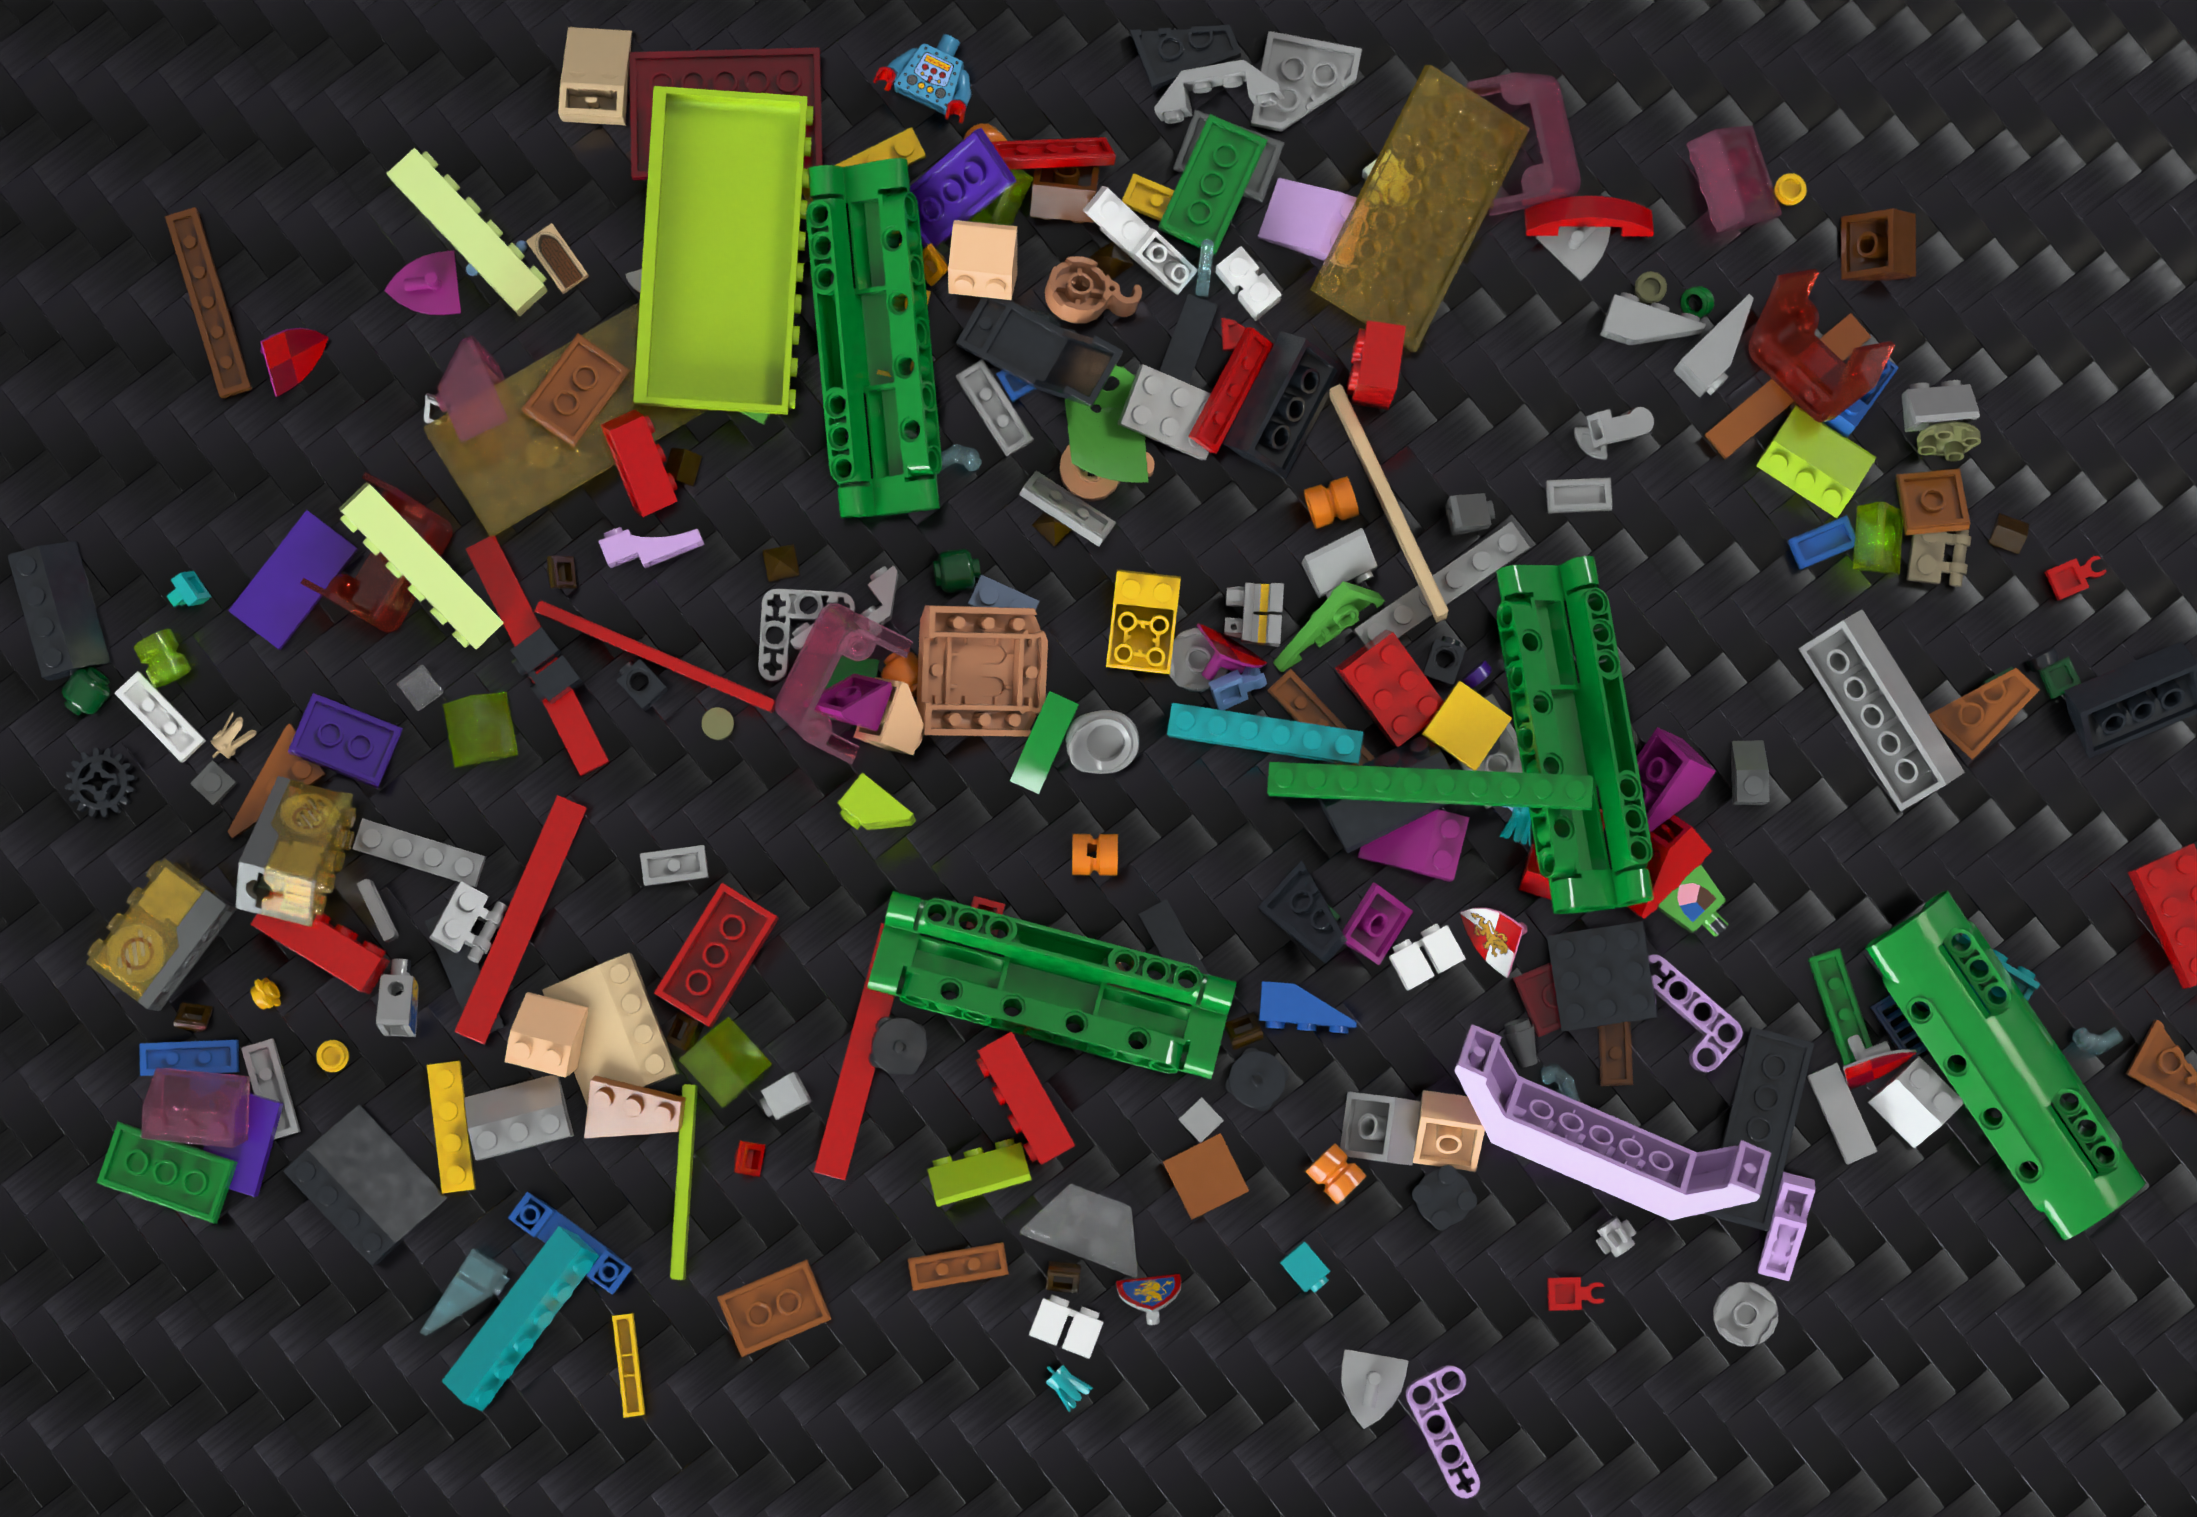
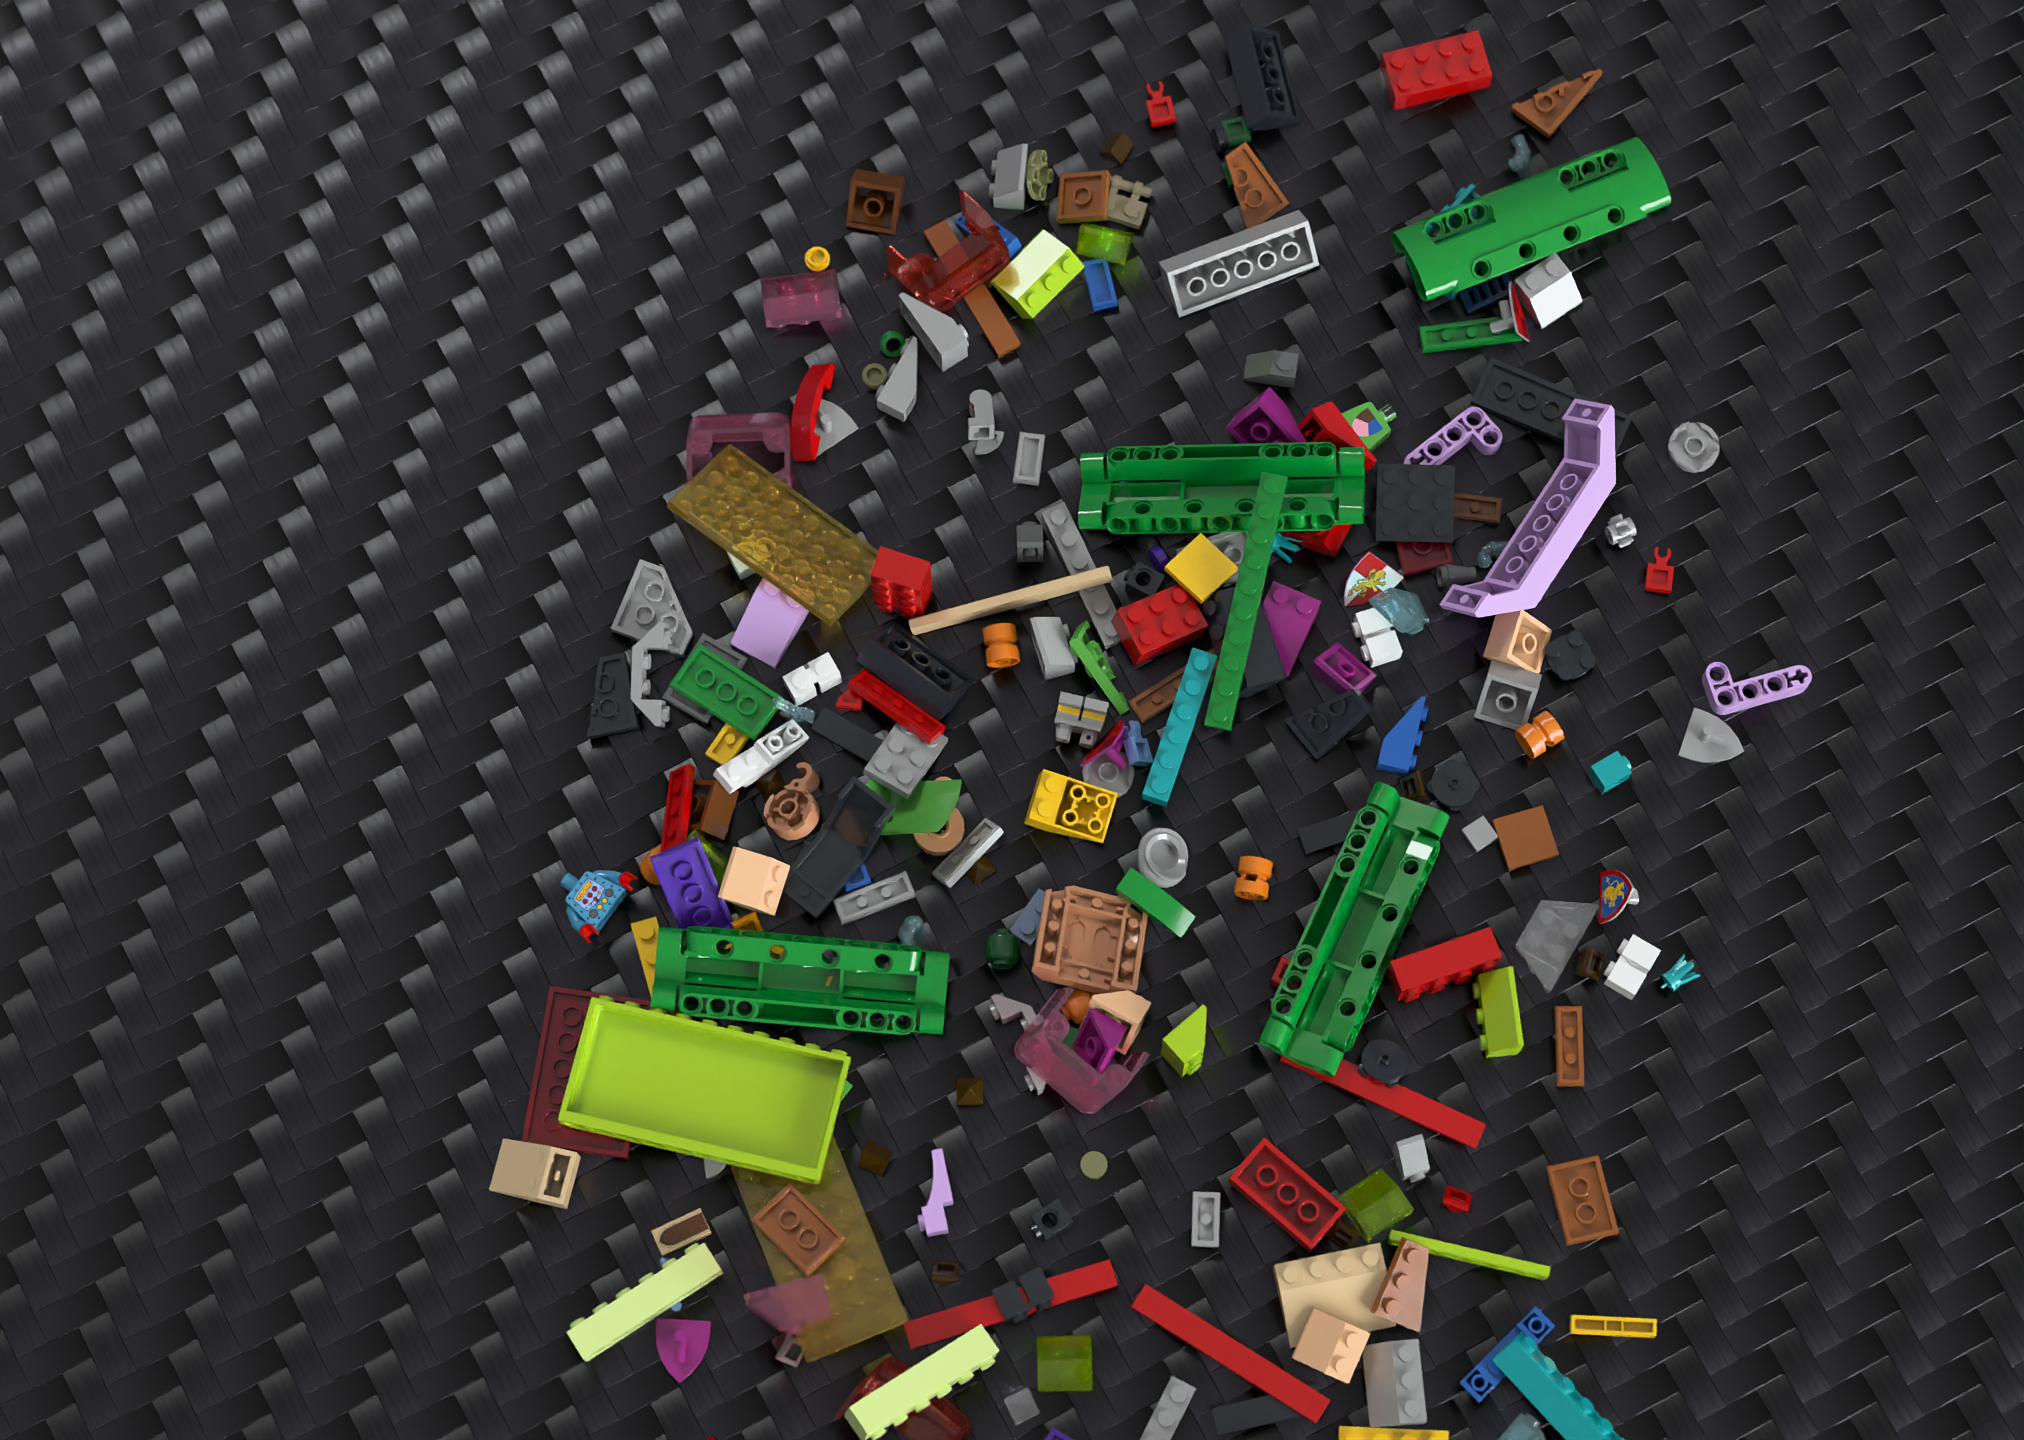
camera: 75 degrees left, 10 degrees down
light grey plate [429,881,508,963] -> none
red tile [535,601,777,714] -> none
red brick [601,409,677,517] -> none
light grey beam [758,589,855,682] -> none
lavender slope [1757,1172,1815,1281] -> none
light grey tile [1807,1063,1877,1164] -> none
none -> clear light blue slope [1368,587,1430,635]

